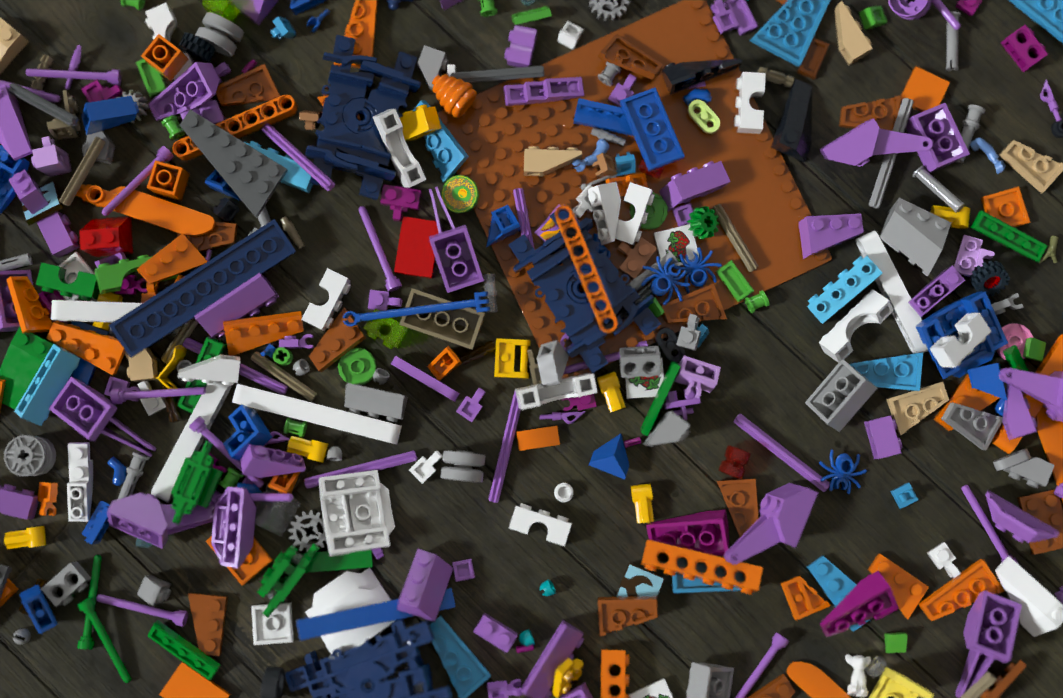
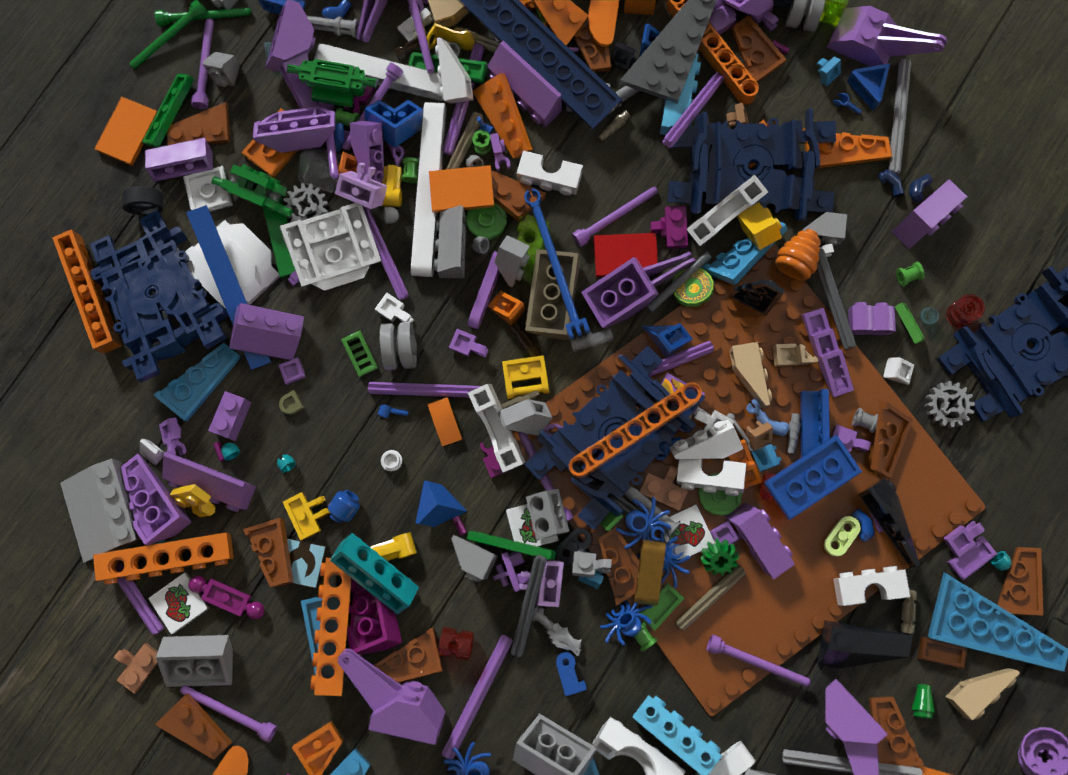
camera: 85 degrees right, 5 degrees down
medium lavender plate [368,290,402,311] -> none
white arch [509,503,571,546] -> none
medium lavender hand [540,411,585,424] -> none
yellow piece [597,372,626,413] -> none
medium lavender wedge [798,214,864,259] -> none
bright green slope [860,6,887,30] -> none
none -> medium lavender brick [145,138,213,182]
none -> magenta plate [188,576,265,620]
none -> olive tile [279,390,305,415]
none -> yellow hinge [283,492,330,541]
none -> blue head [328,490,360,523]
none -> teal brick [330,533,419,615]
none -> lavender brick [335,163,387,209]
none -> bright green slope [341,331,378,377]
none -> blue hand [378,405,409,419]
none -> orange tile [429,165,494,213]
none -> light grey slope [494,235,530,287]
none -> dark grey axle [511,555,547,657]
none -> light grey piece [532,605,582,656]
none -> blue leg [556,652,587,696]
none -> blue animal [600,600,653,646]
none -> pearl gold beam [635,540,666,606]
none -> dark grey bar [646,252,711,313]
none -> medium lavender piece [706,634,811,687]
none -> black wedge [730,279,785,316]
none -> tan slope [772,344,819,367]
none -> green cone [911,684,935,719]

